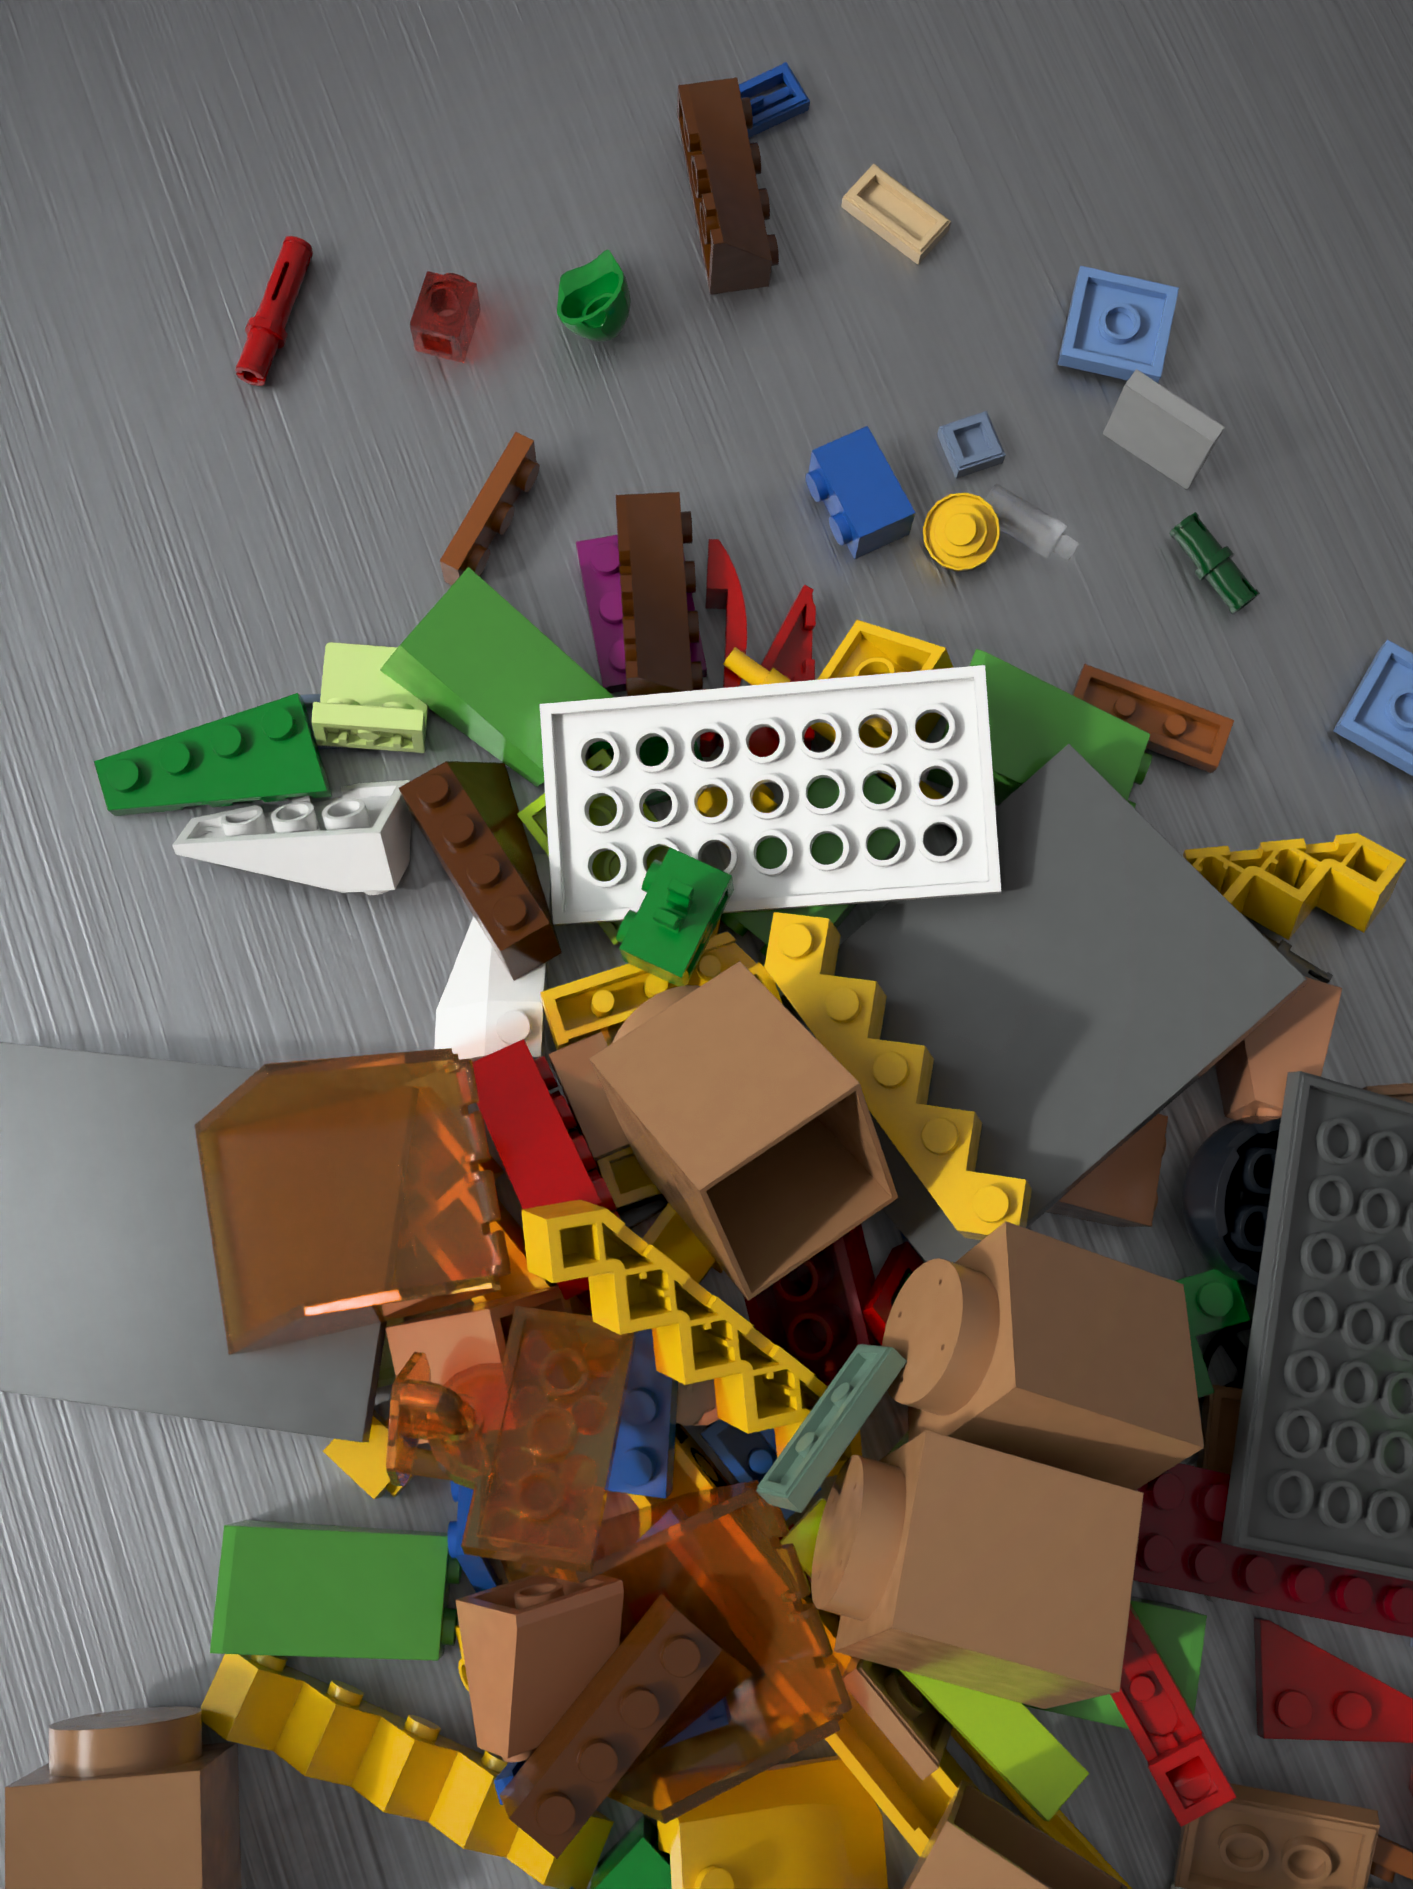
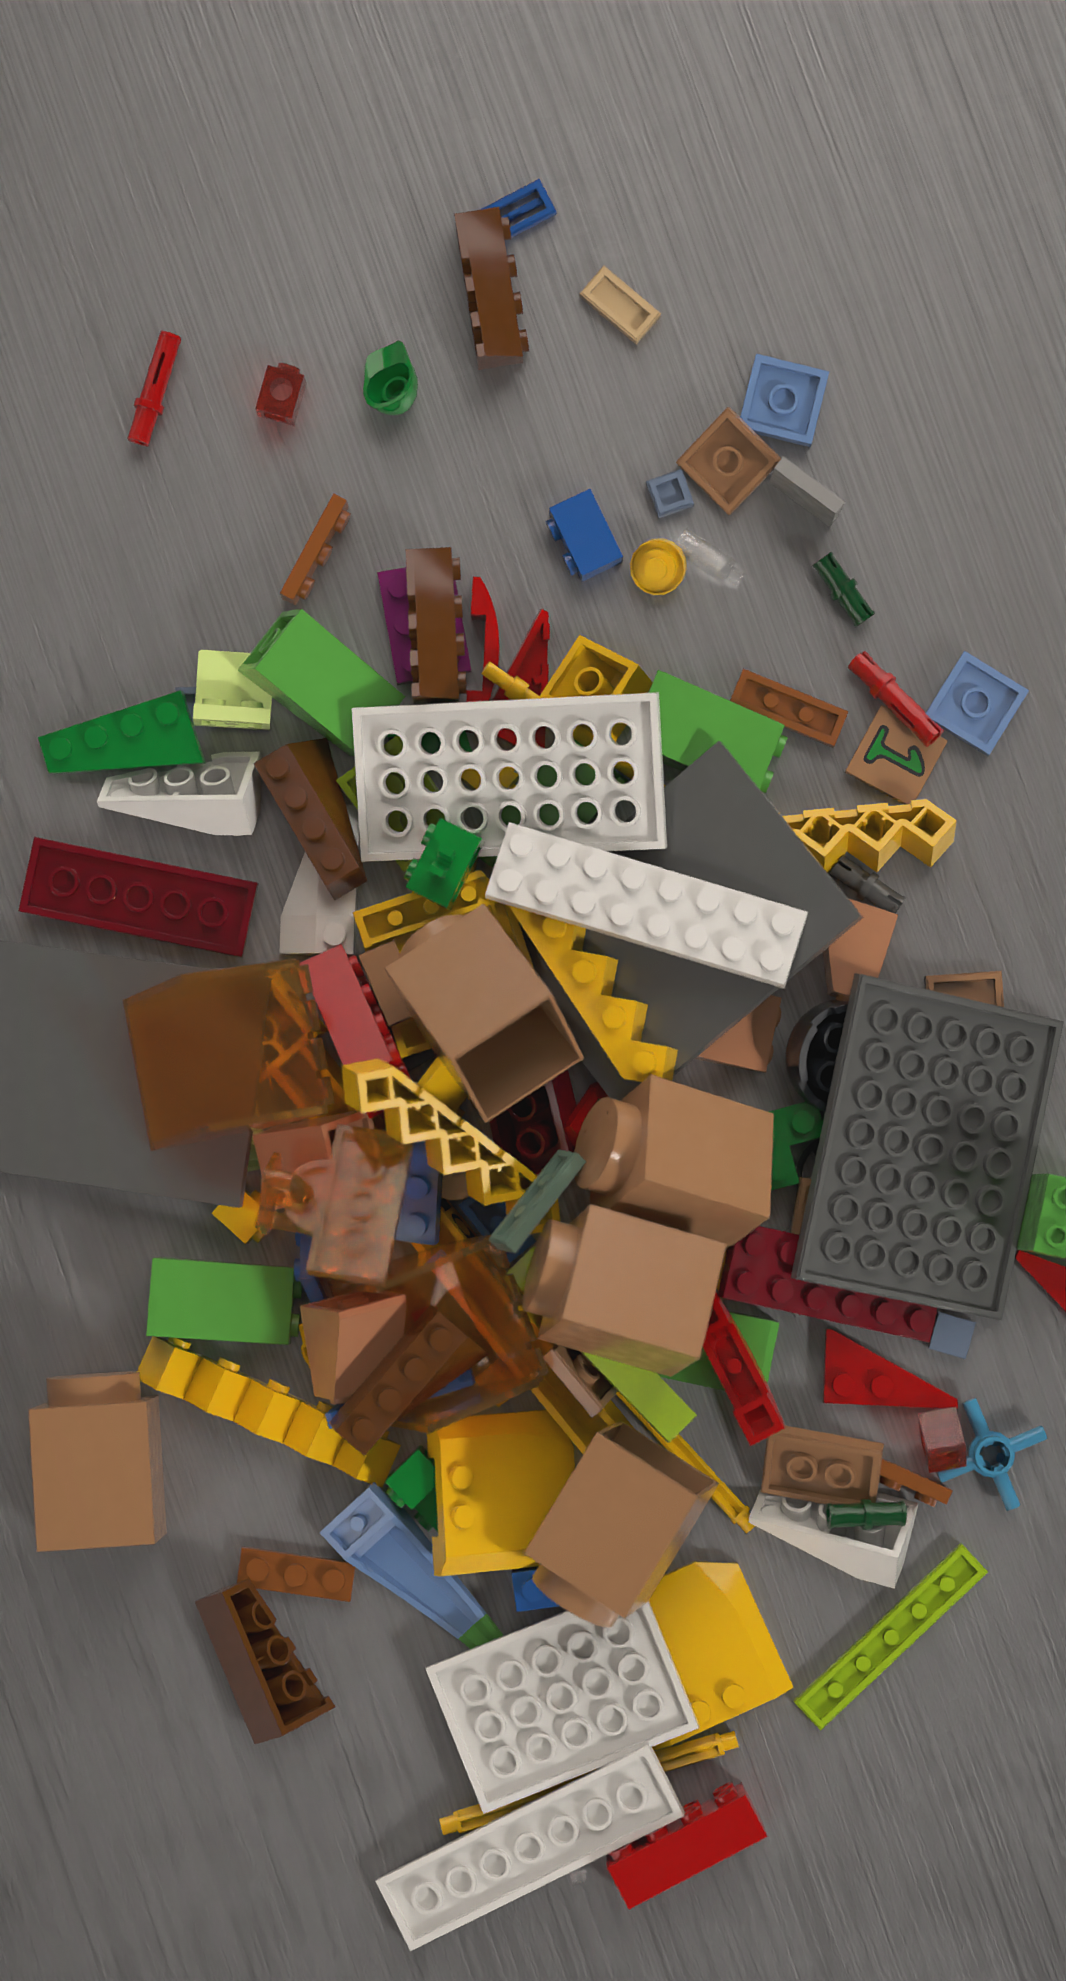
camera: 10 degrees right, 10 degrees up
none -> dark red plate [18,837,259,958]
none -> white plate [485,822,808,988]
none -> medium nougat tile [676,407,781,515]
none -> medium nougat tile [845,704,948,805]
none -> red pin [848,651,944,747]

